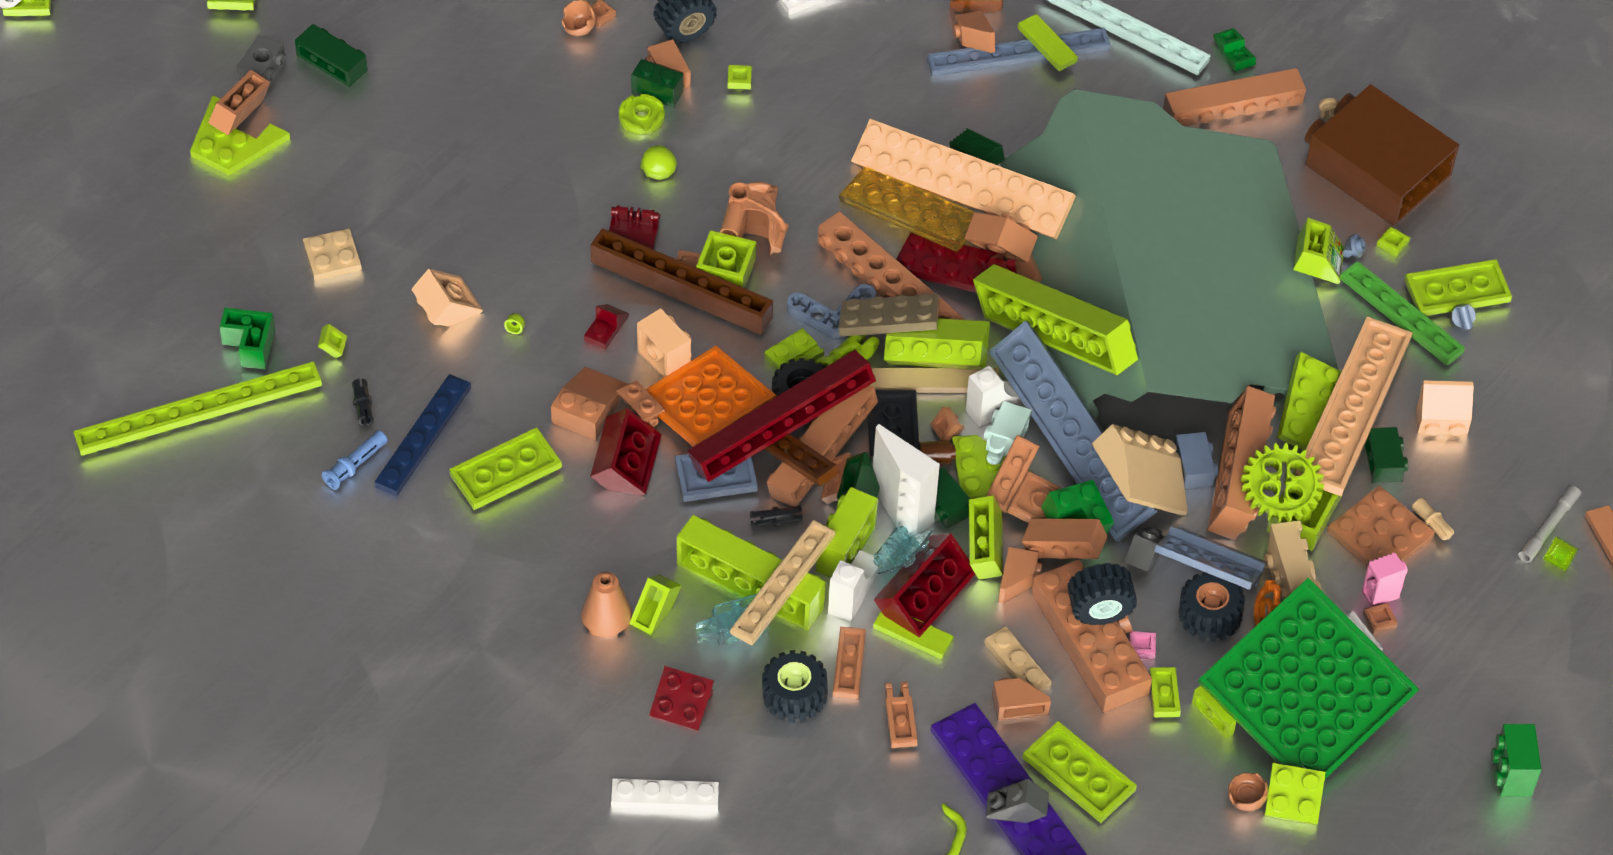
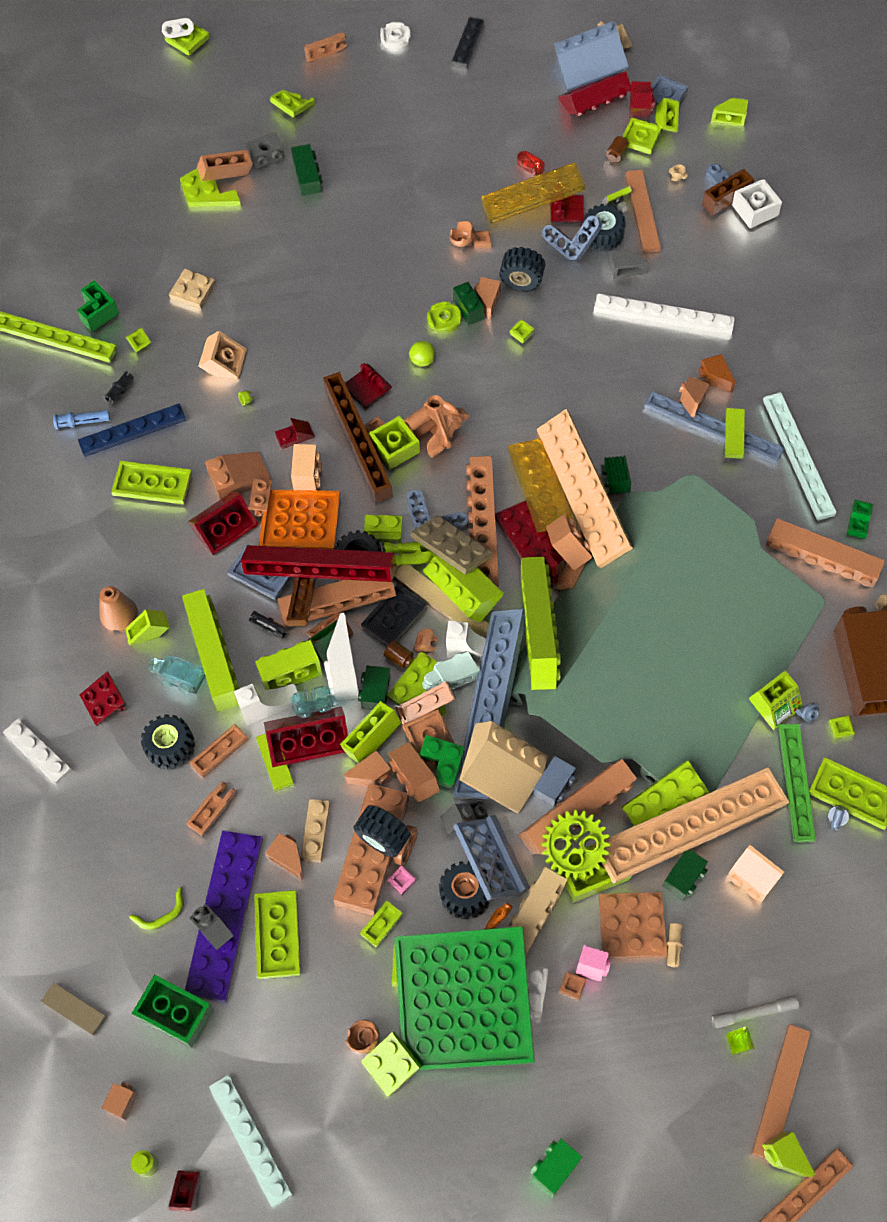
camera: 45 degrees right, 10 degrees up
tan tile [730,520,835,646] -> none

